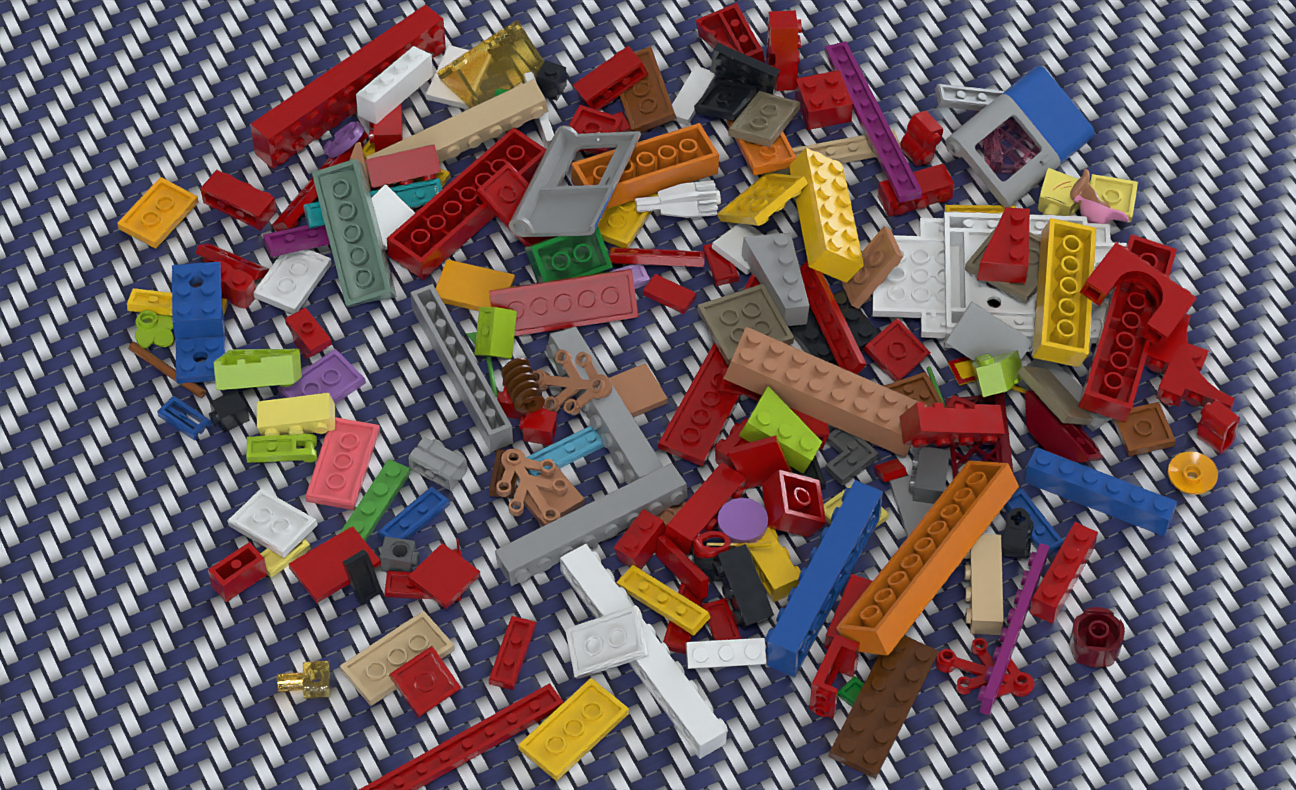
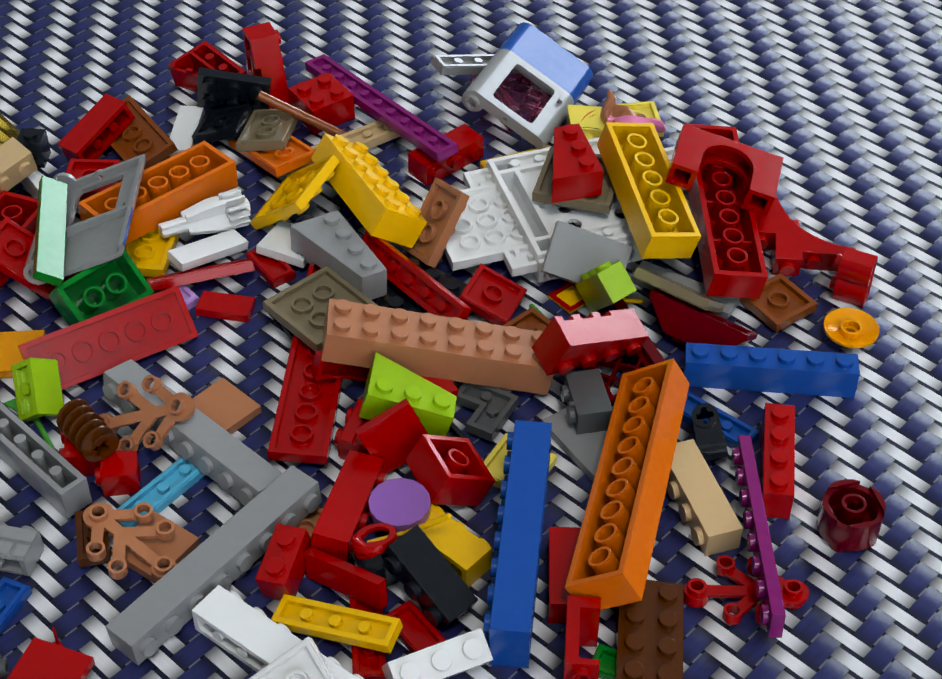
camera: 20 degrees left, 10 degrees down
red tile [874,459,907,482] -> none
red brick [900,111,943,166] -> none
none -> tile [33,175,68,287]
none -> white tile [167,229,249,272]
none -> dark orange bar [257,90,347,136]

